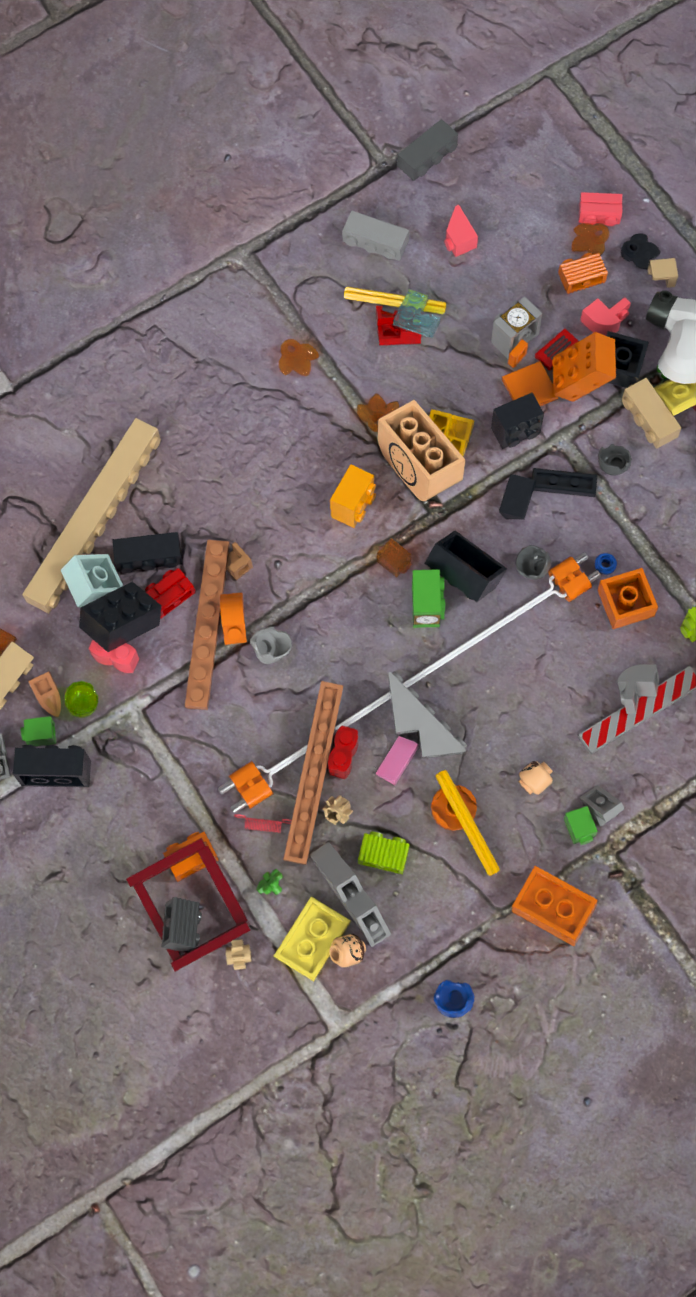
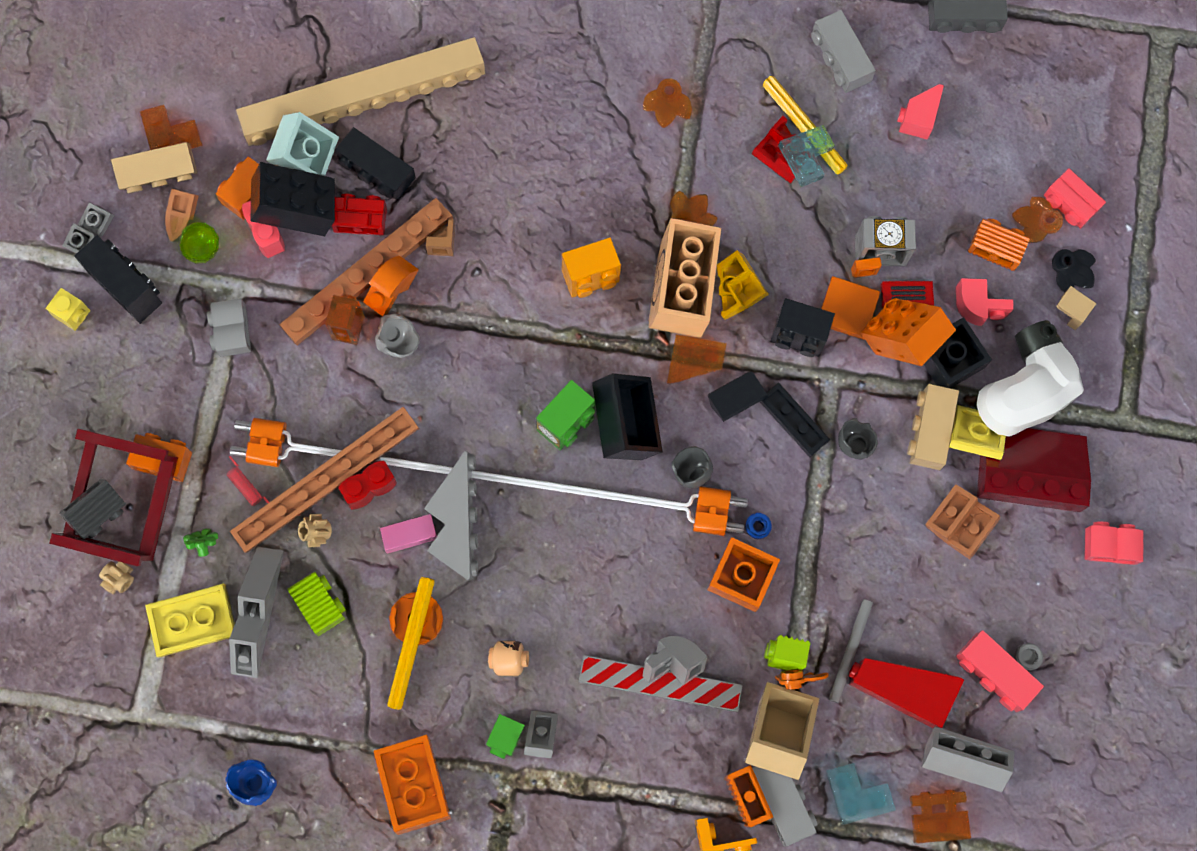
camera: 35 degrees right, 5 degrees up
bright green brick [21,716,56,747] -> none
light nougat head [329,934,366,967] -> none
clear orange brick [377,538,411,577] -> none
none -> light yellow brick [45,288,90,331]
none -> light grey brick [207,298,251,357]
none -> orange brick [216,156,259,220]
none -> clear orange brick [325,294,365,345]
none -> clear orange wing [667,334,727,384]

